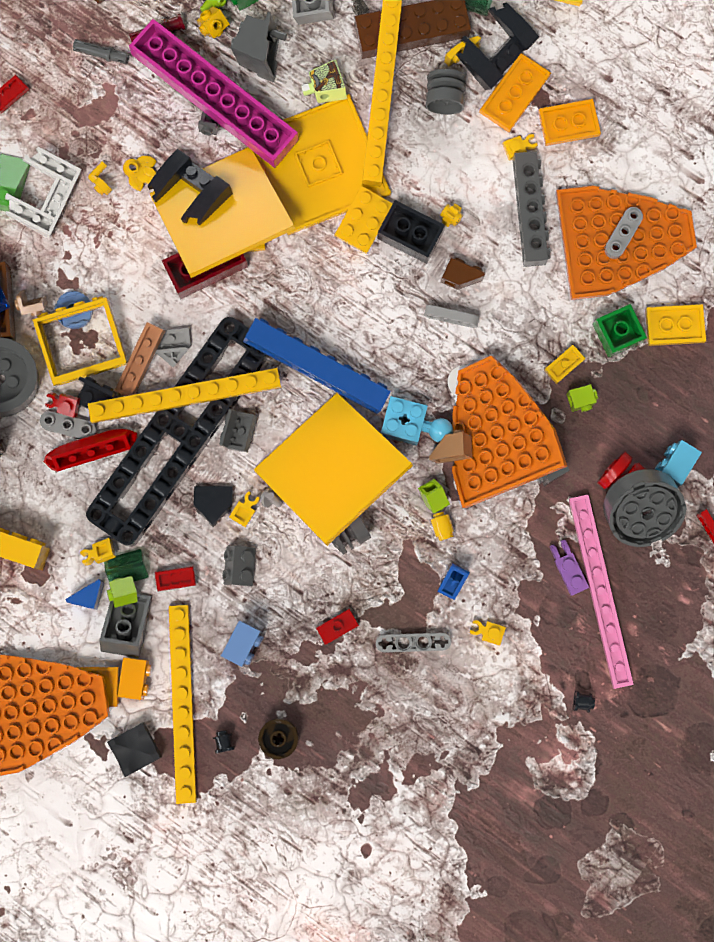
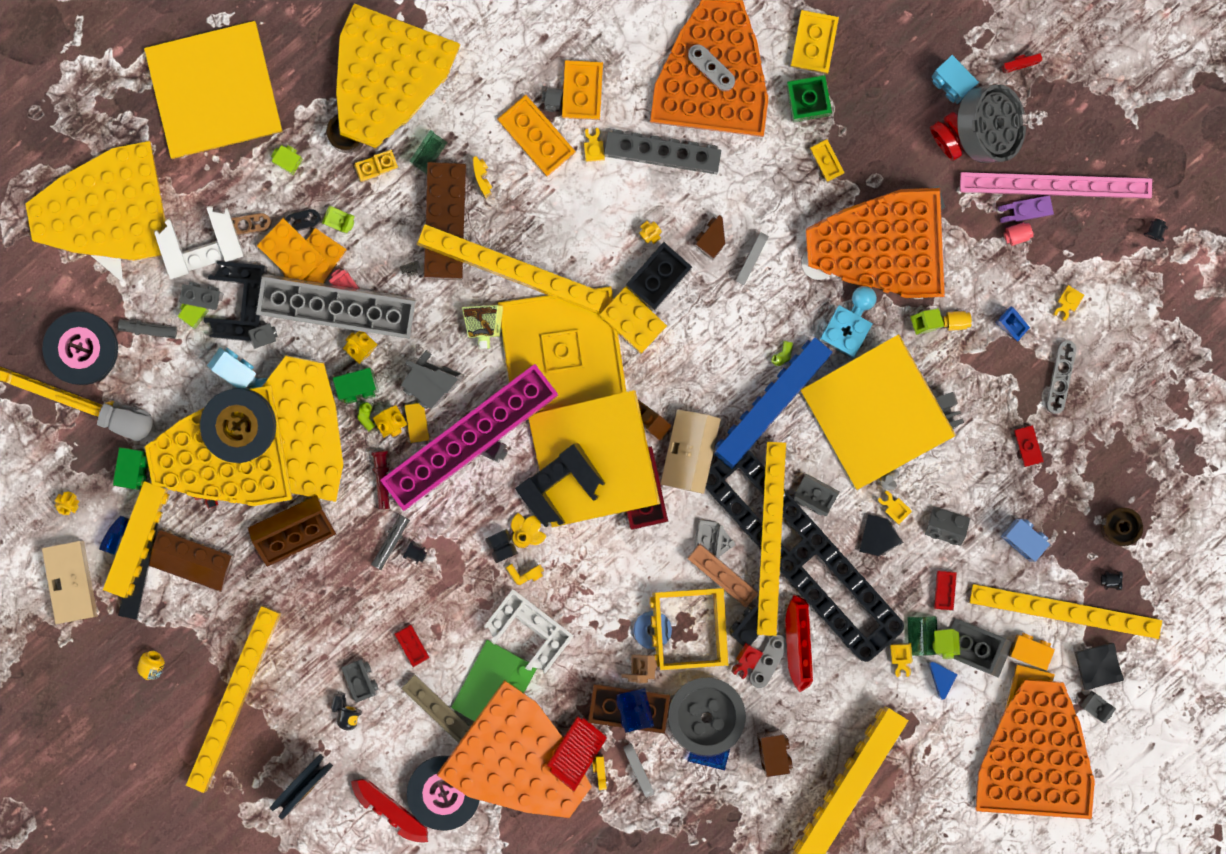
camera: 75 degrees left, 5 degrees up
dark grey wheel [426,69,466,115] -> none
medium nougat slope [429,430,472,464] -> none
black wedge [456,2,539,90] -> none
lime brick [566,384,598,412] -> none
none -> black brick [403,541,427,564]
none -> yellow tile [405,403,430,443]
none -> black wheel [485,529,518,563]
none -> dark grey plate [542,87,563,112]
none -> reddish brown slope [638,400,671,441]
none -> tan brick [660,409,721,494]
none -> lime arm [771,341,793,366]
none -> coral brick [1003,222,1033,246]
none -> dark grey bracket [1081,691,1116,724]

